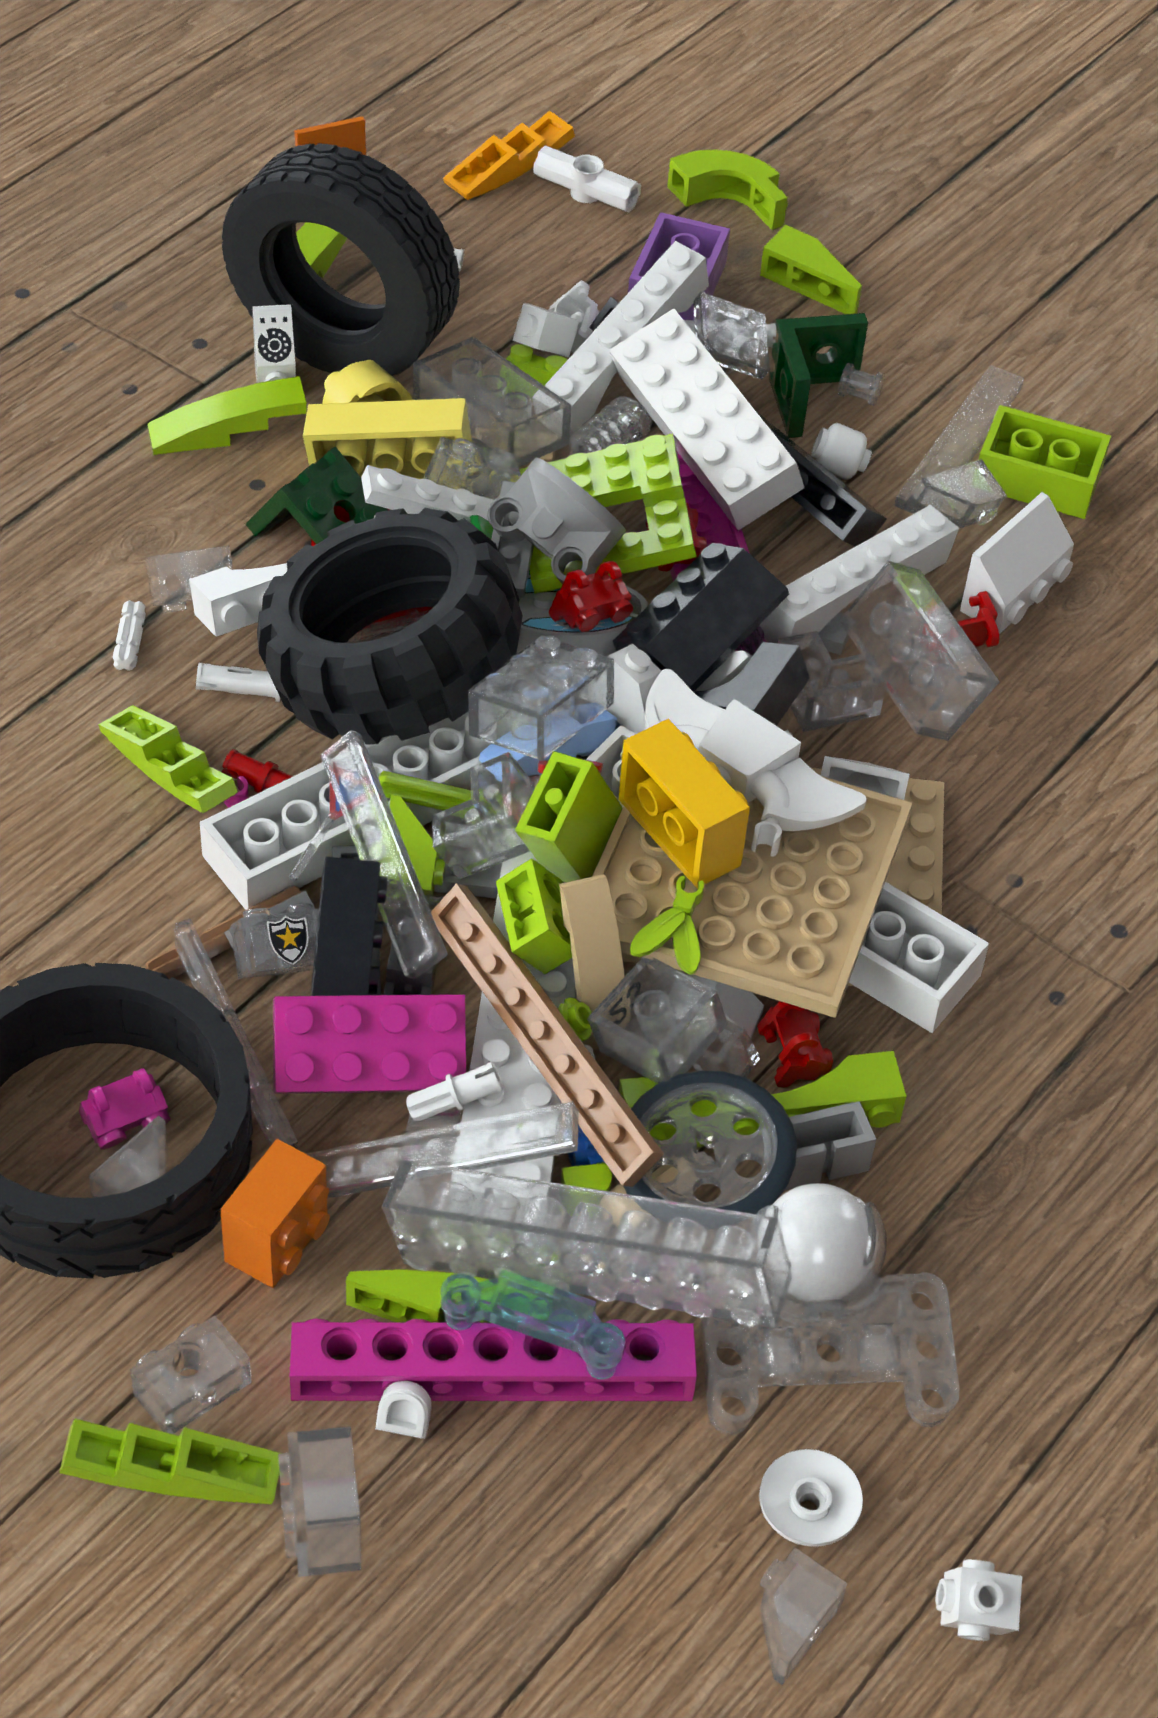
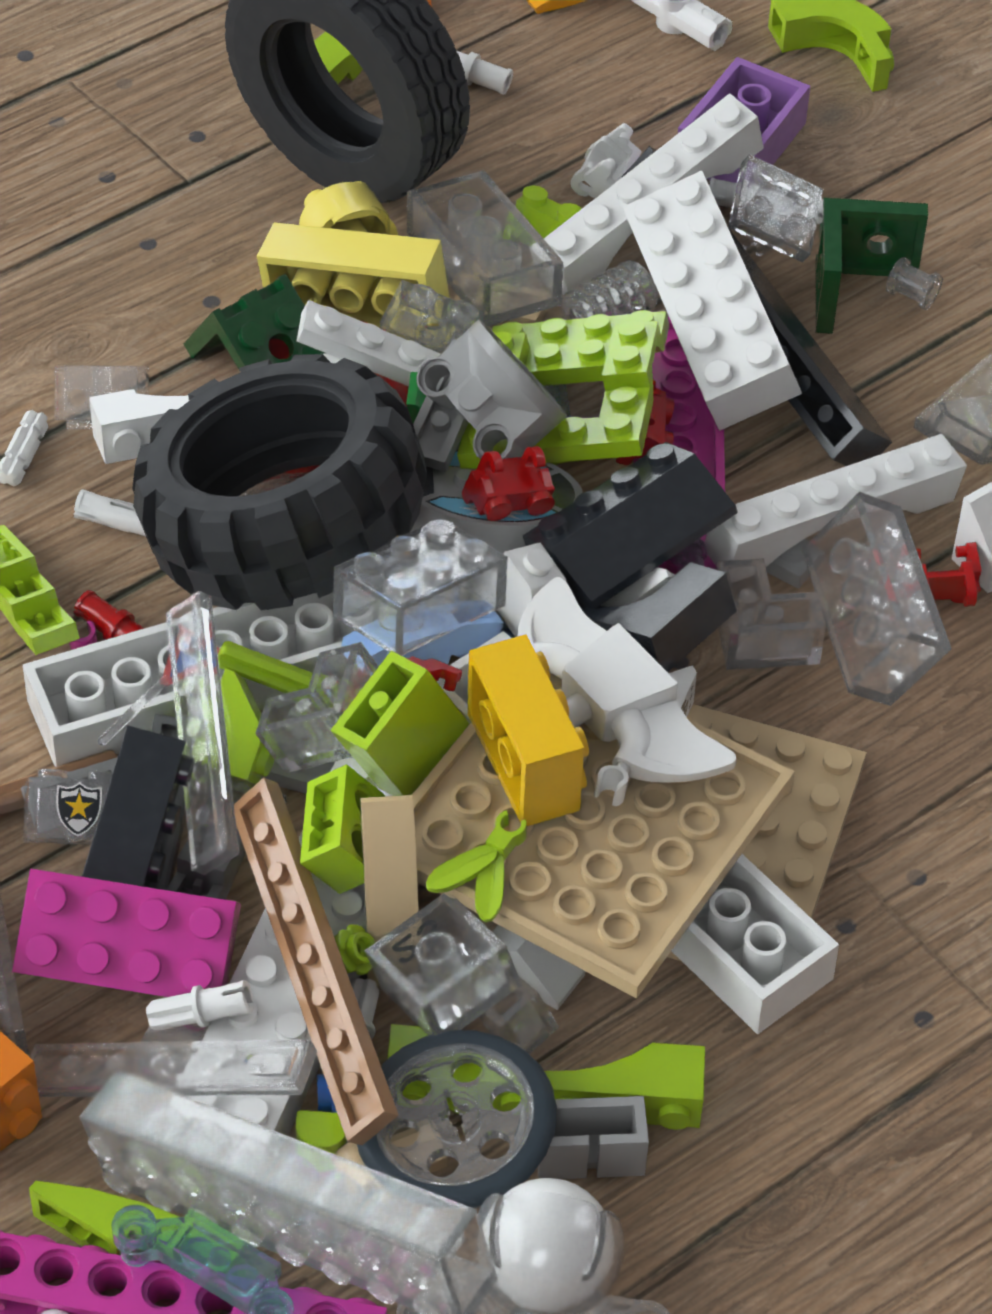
camera: 15 degrees right, 0 degrees up
lime slope [147,376,307,455] -> none
white slope [252,305,296,383] -> none
white slope [513,303,580,357] -> none
red piece [757,1001,833,1087] -> none
lime slope [760,225,862,314] -> none
white head [811,423,872,480] -> none
white slope [821,756,910,800] -> none

